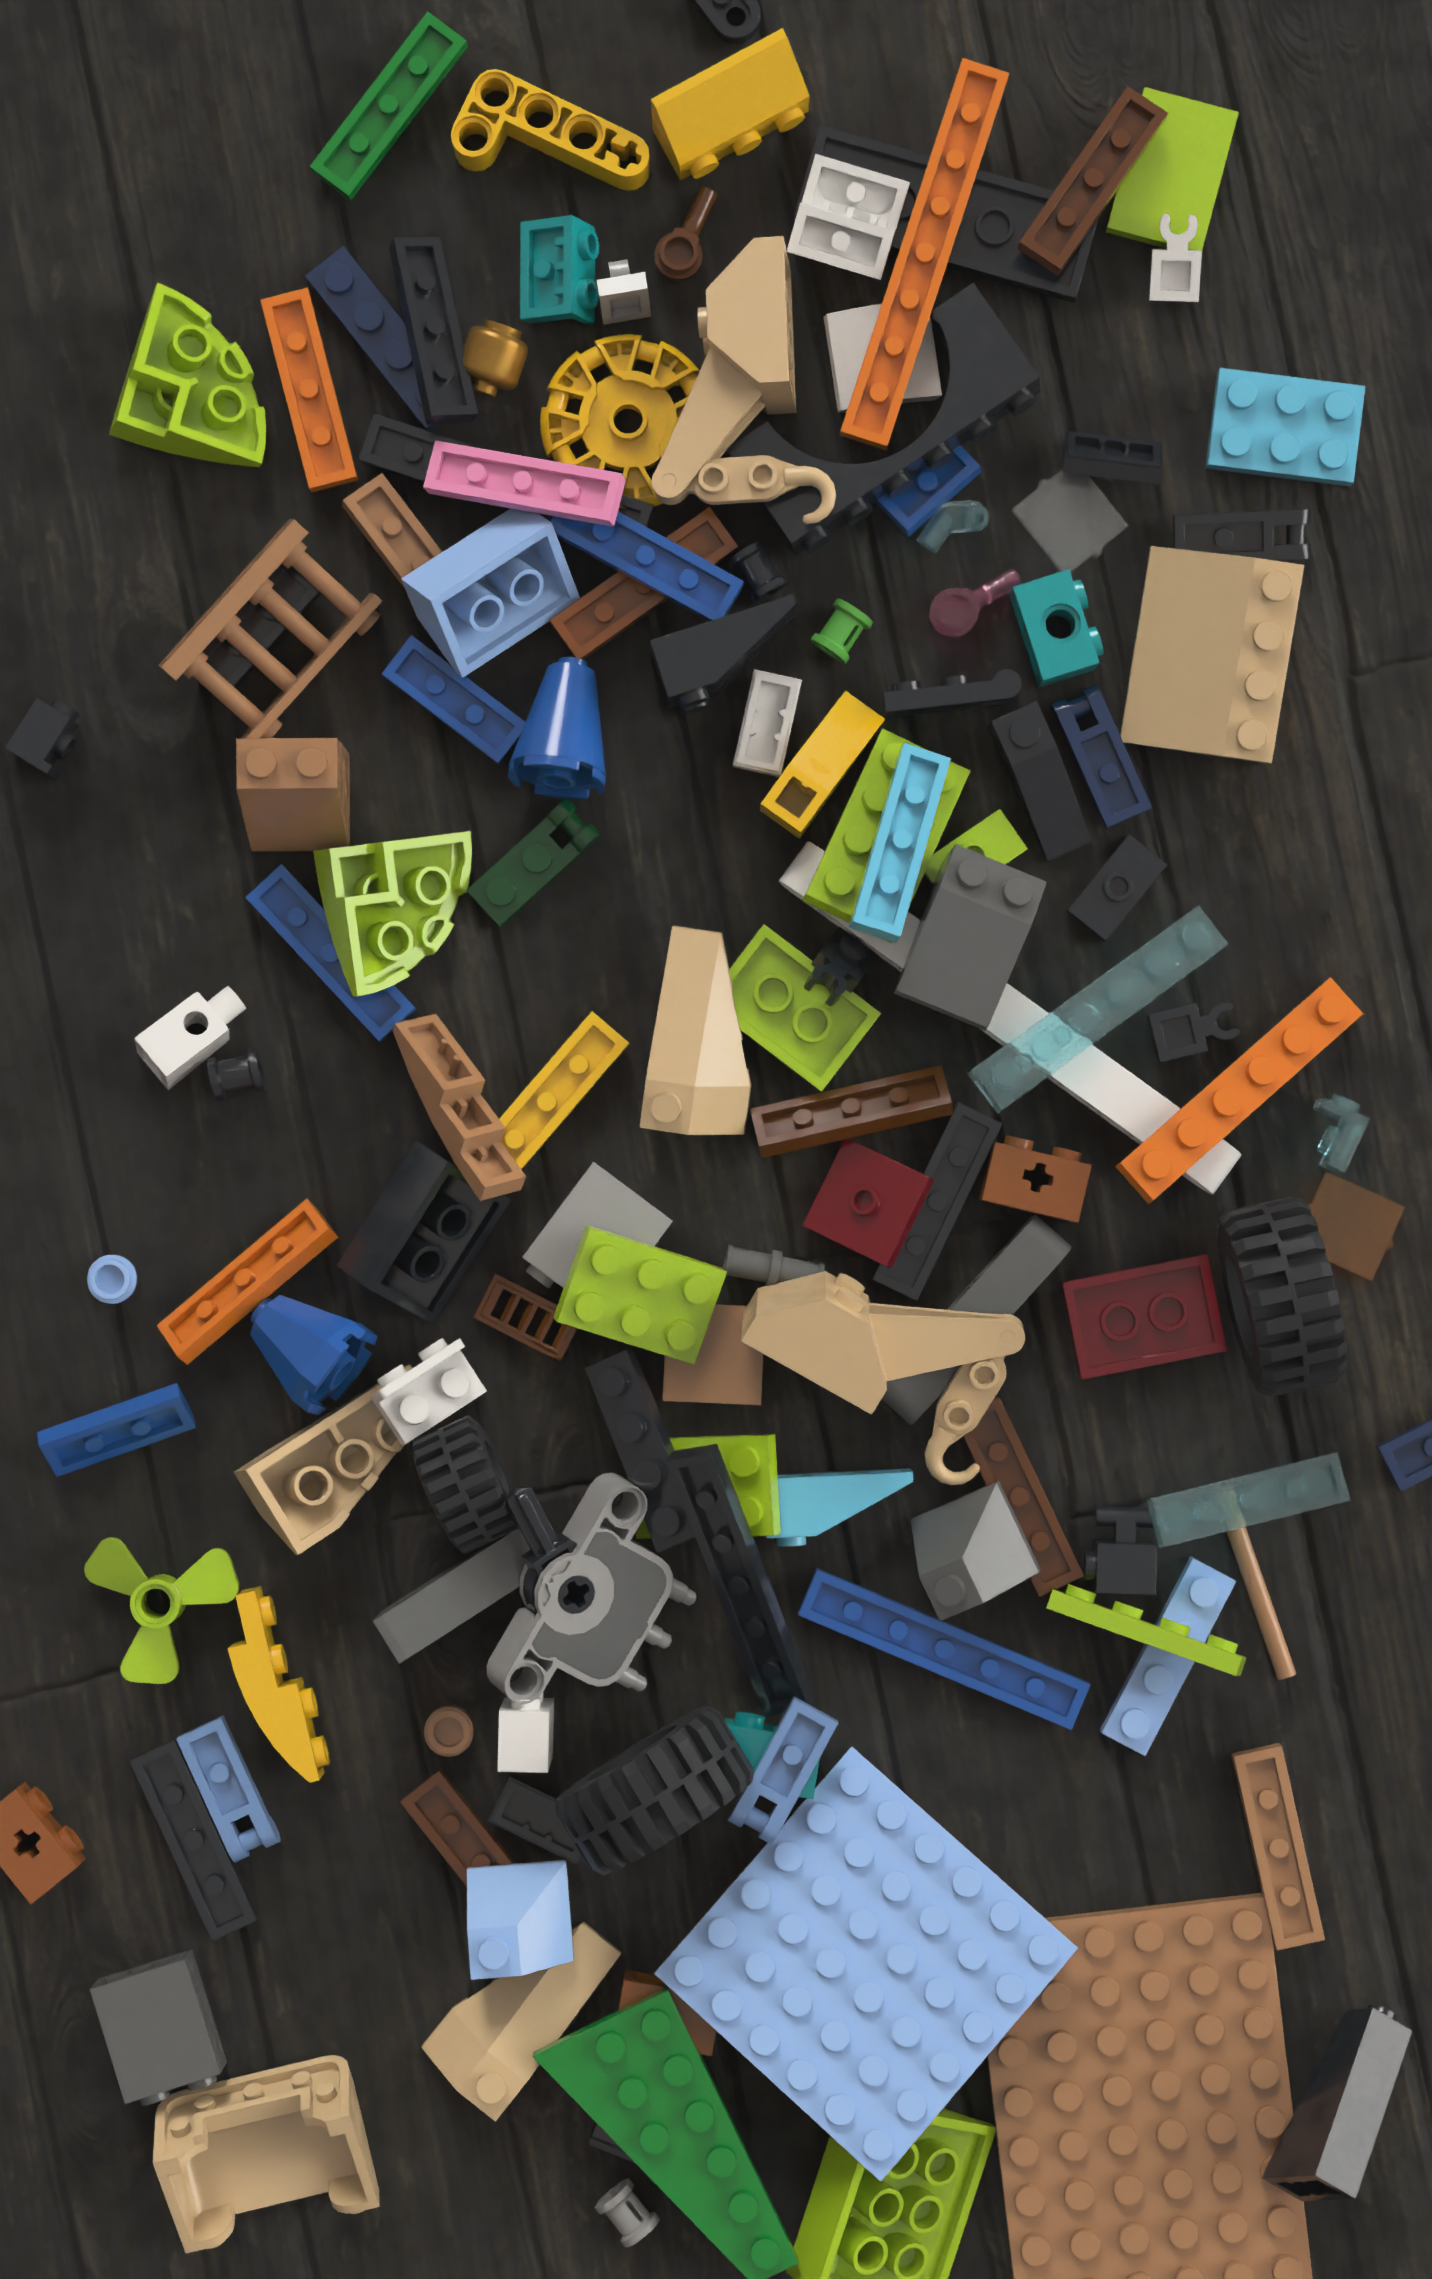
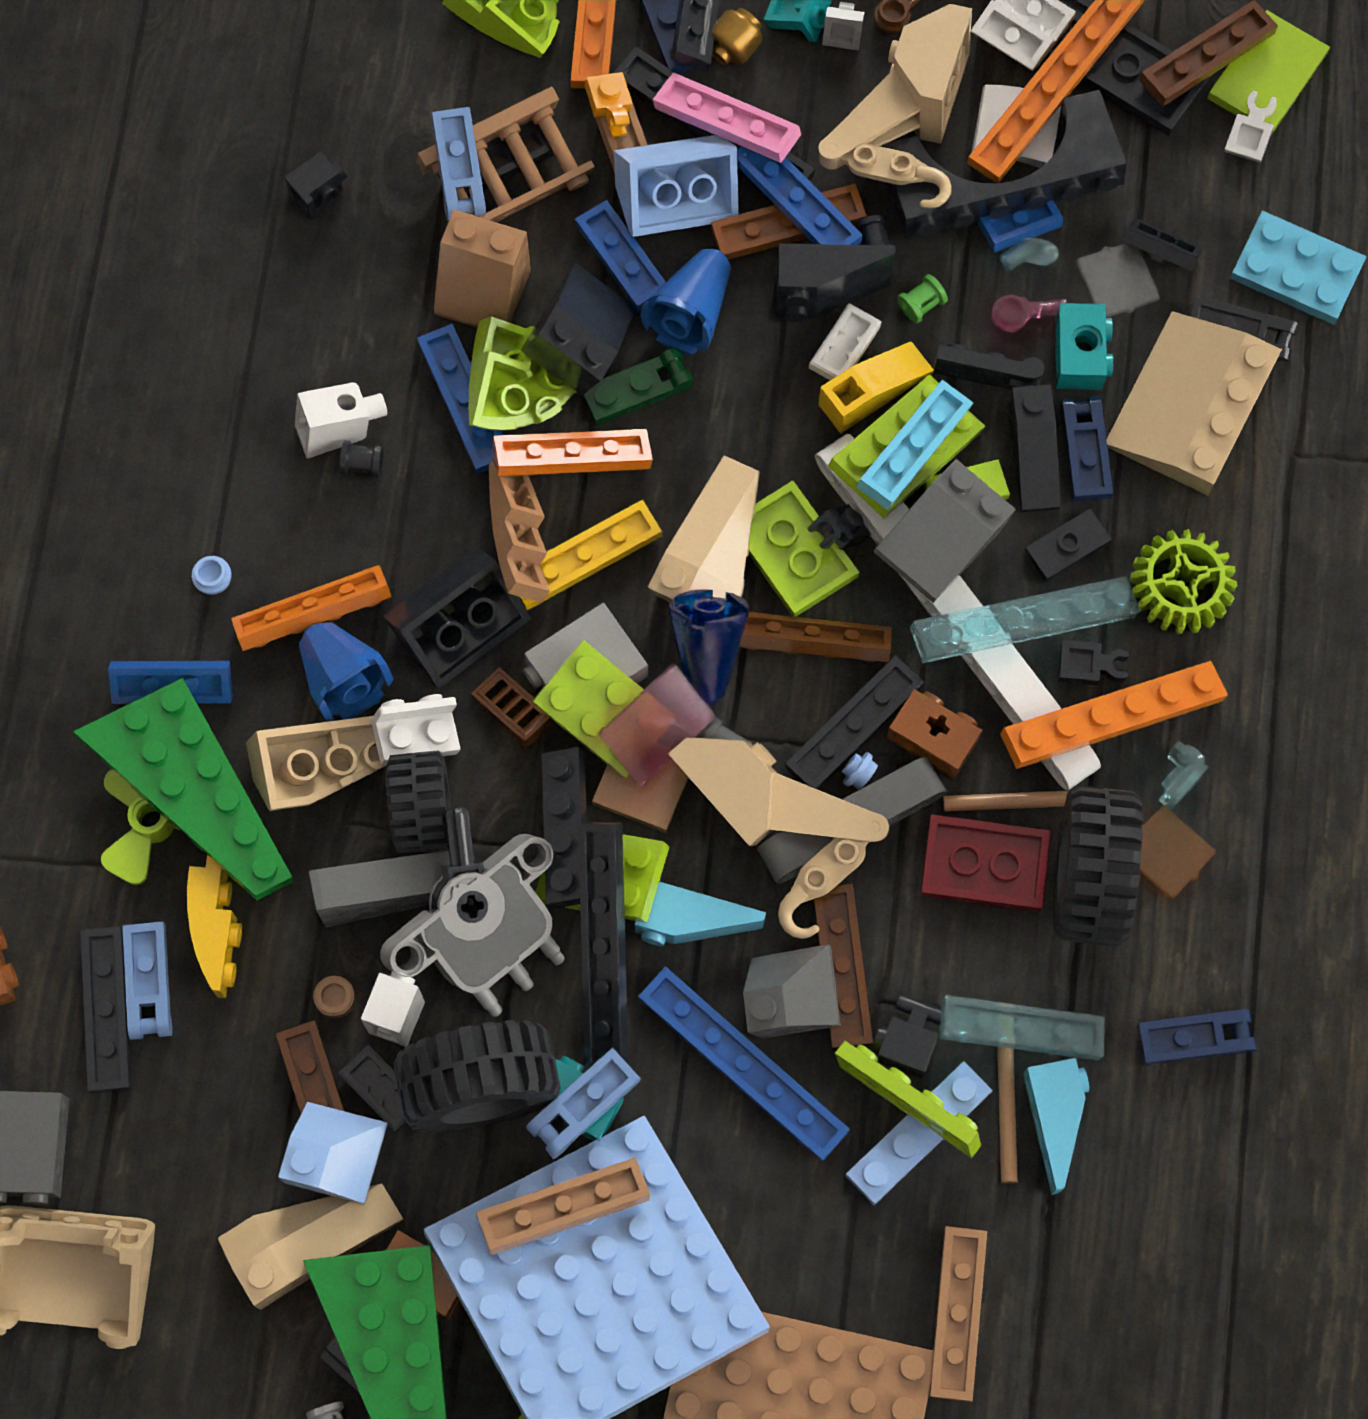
camera: 20 degrees right, 15 degrees down
yellow plate [540,334,700,509] -> none
dark red plate [802,1139,934,1268] -> none
none -> green wing [73,678,293,900]
none -> medium blue plate [430,107,486,221]
none -> medium nougat plate [476,1158,650,1256]
none -> plate [492,429,653,476]
none -> black slope [520,263,635,396]
none -> light orange plate [585,72,632,138]
none -> piece [597,664,716,787]
none -> clear blue cone [669,589,749,704]
none -> light blue plate [842,752,878,790]
none -> medium nougat bar [943,791,1069,812]
none -> medium azure slope [1023,1058,1089,1195]
none -> lime gear [1129,529,1237,634]

